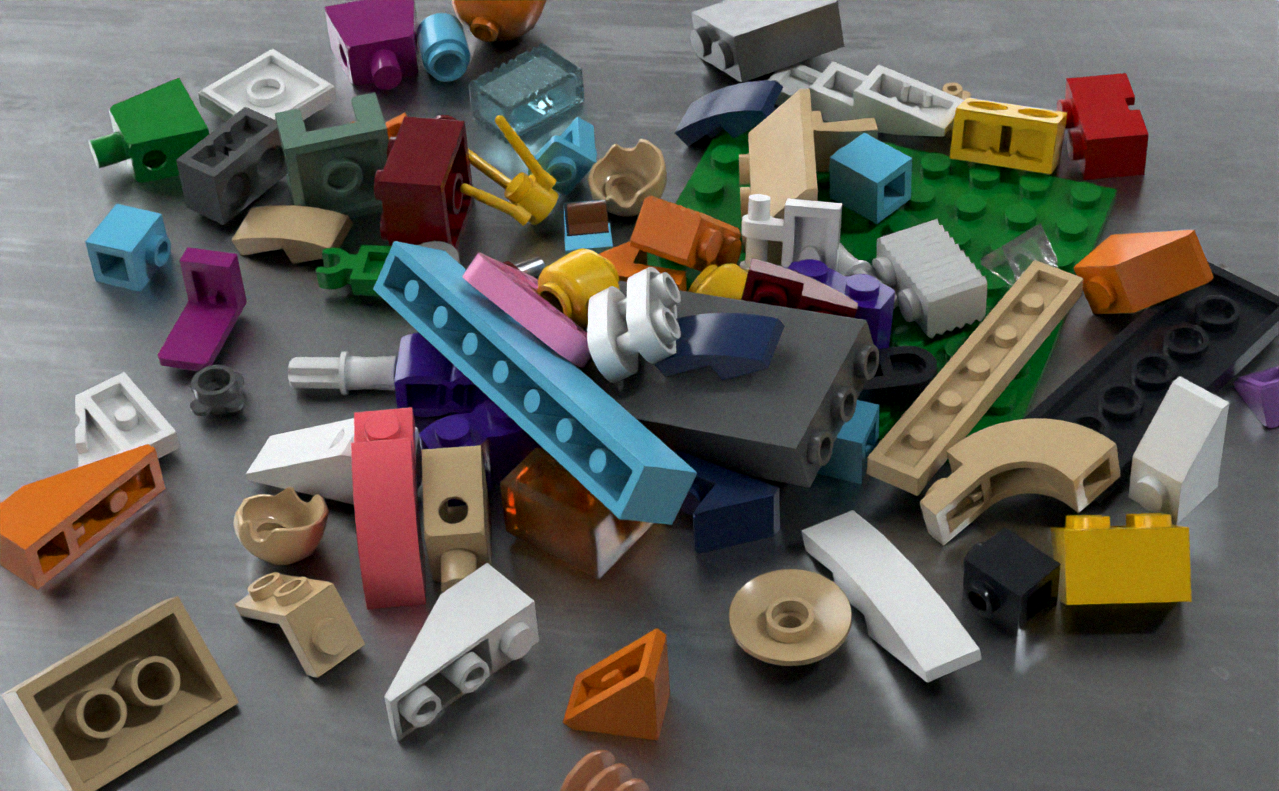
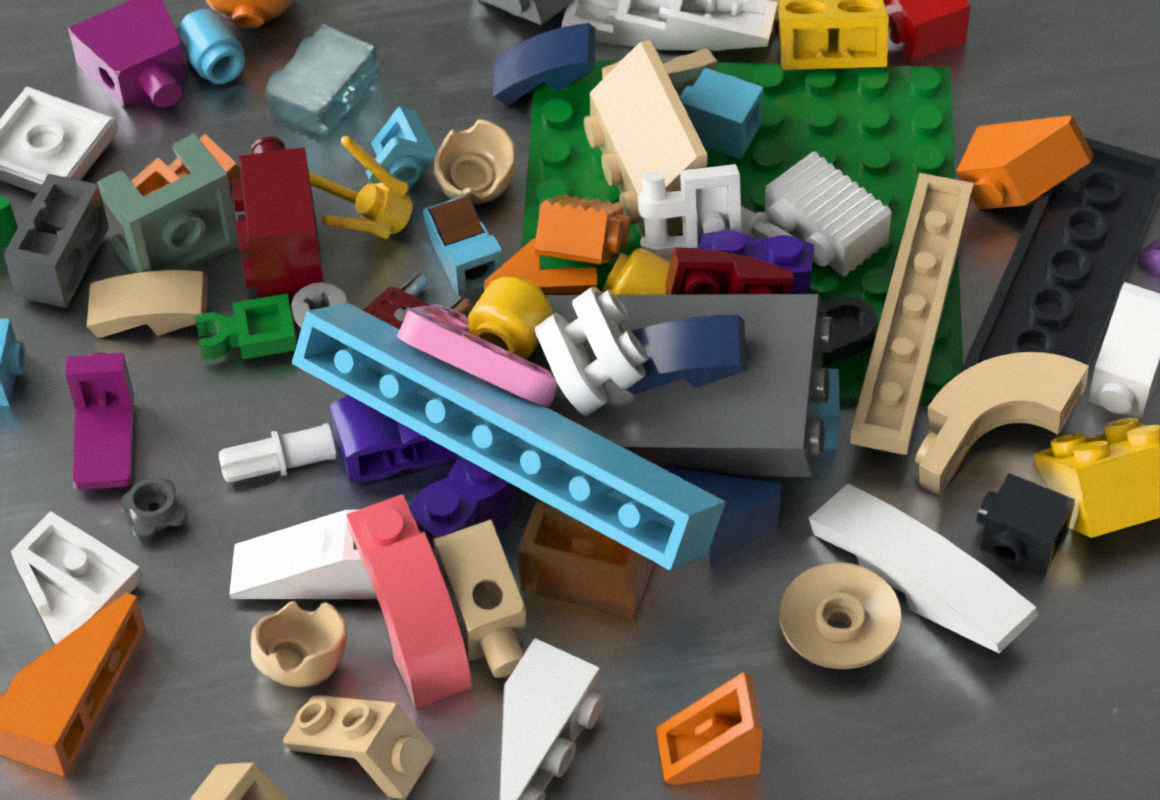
camera: 20 degrees left, 10 degrees up
clear slope [981,223,1058,286] -> none

